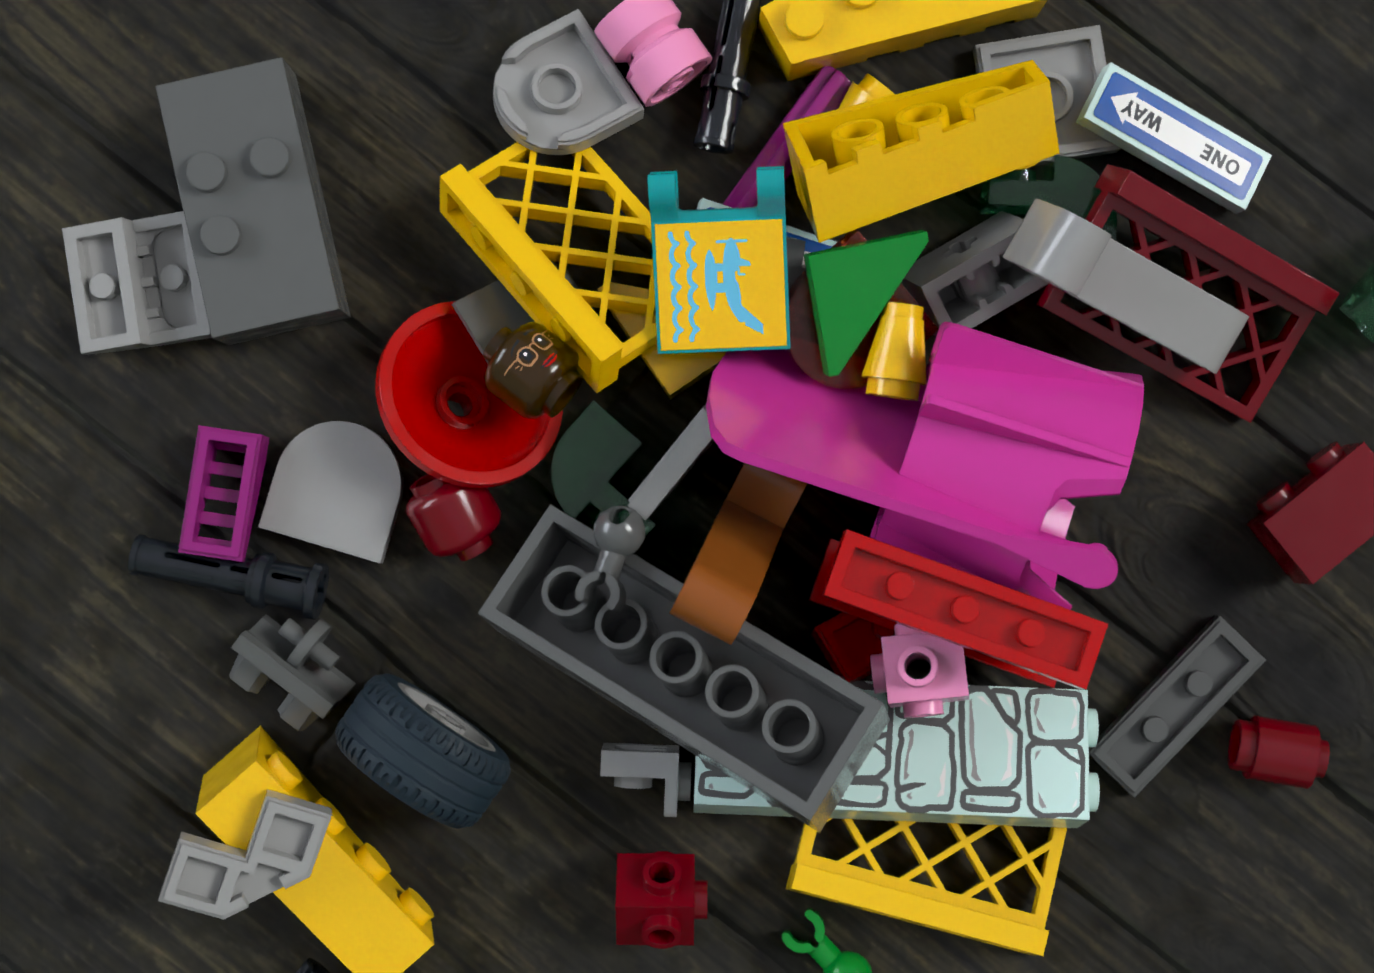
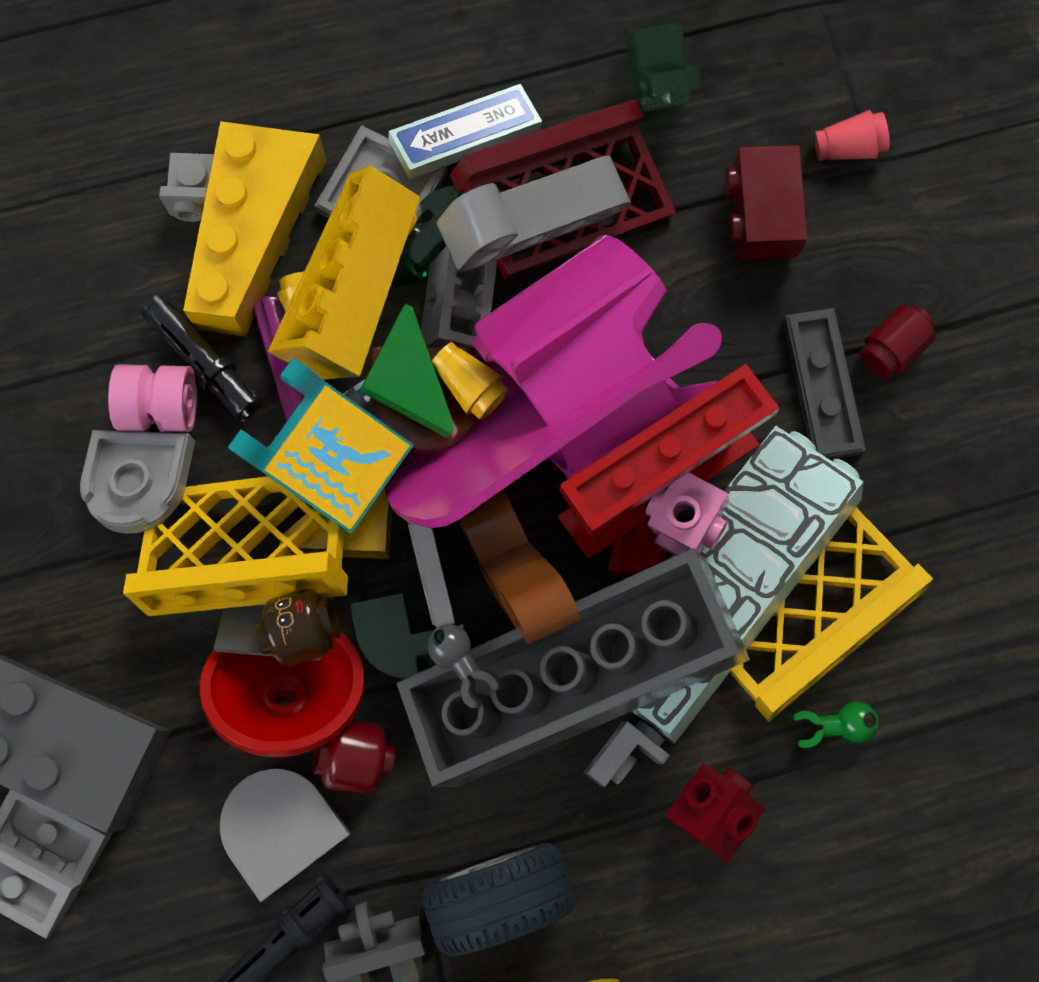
camera: 55 degrees left, 10 degrees down
magenta slope [178,425,269,562] -> none

